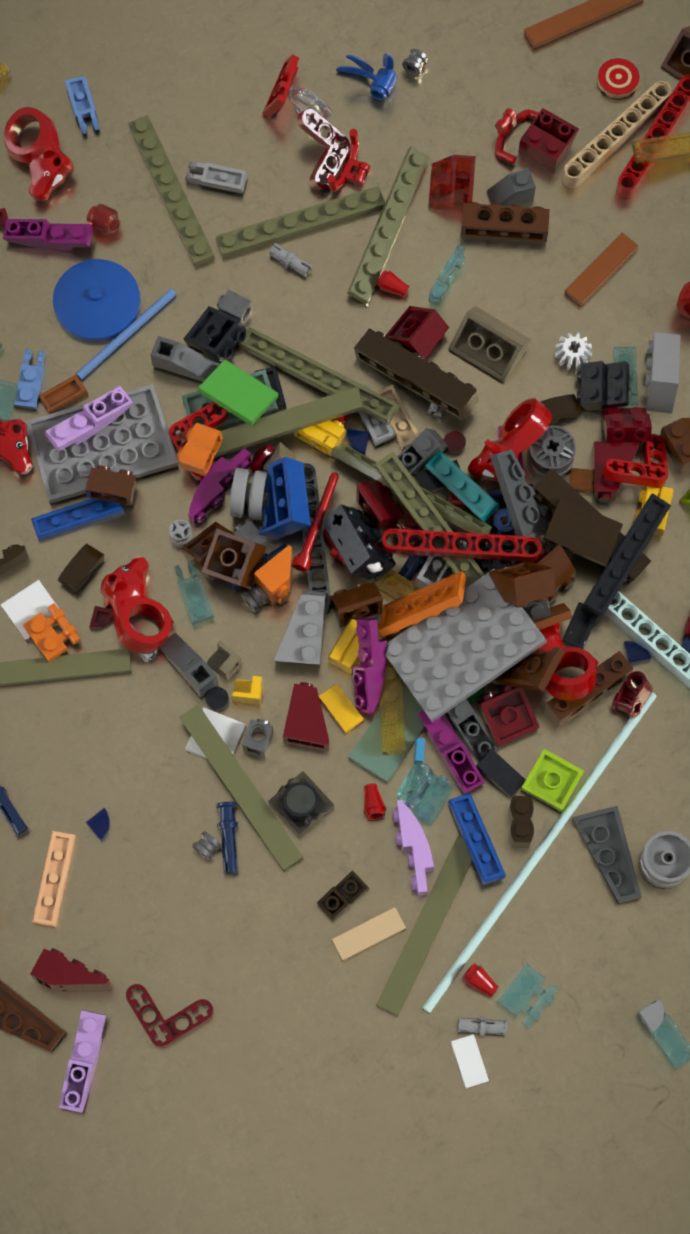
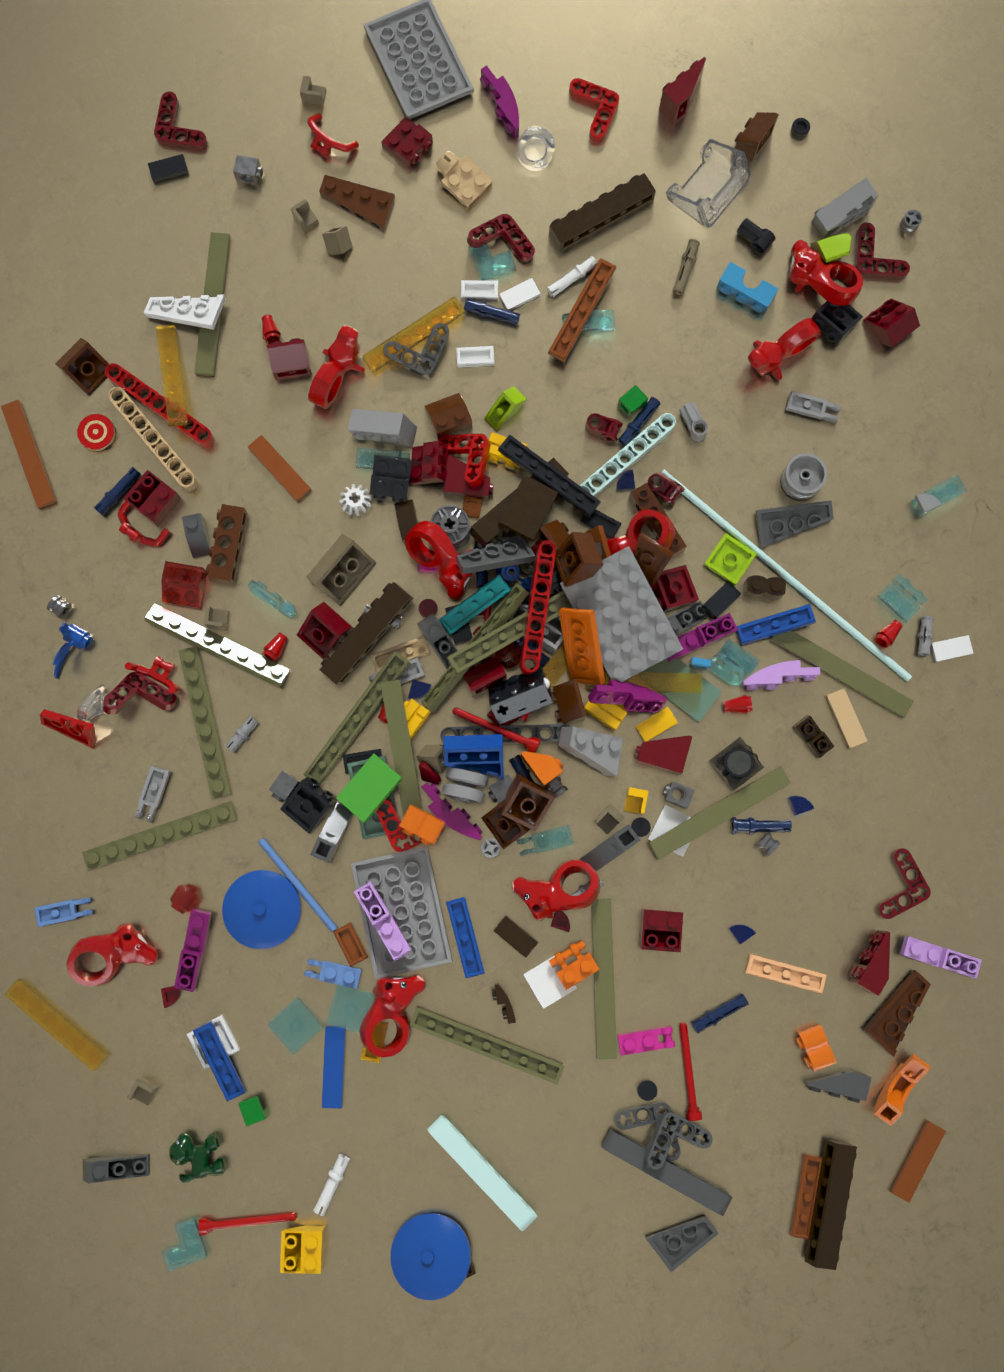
camera: 85 degrees left, 10 degrees up
reddish brown slope [85,465,137,505] -> none
none -> dark blue pin [93,467,141,516]
none -> dark tan panel [204,606,229,630]
none -> dark red slope [640,909,683,952]
none -> clear blue tile [788,796,814,815]

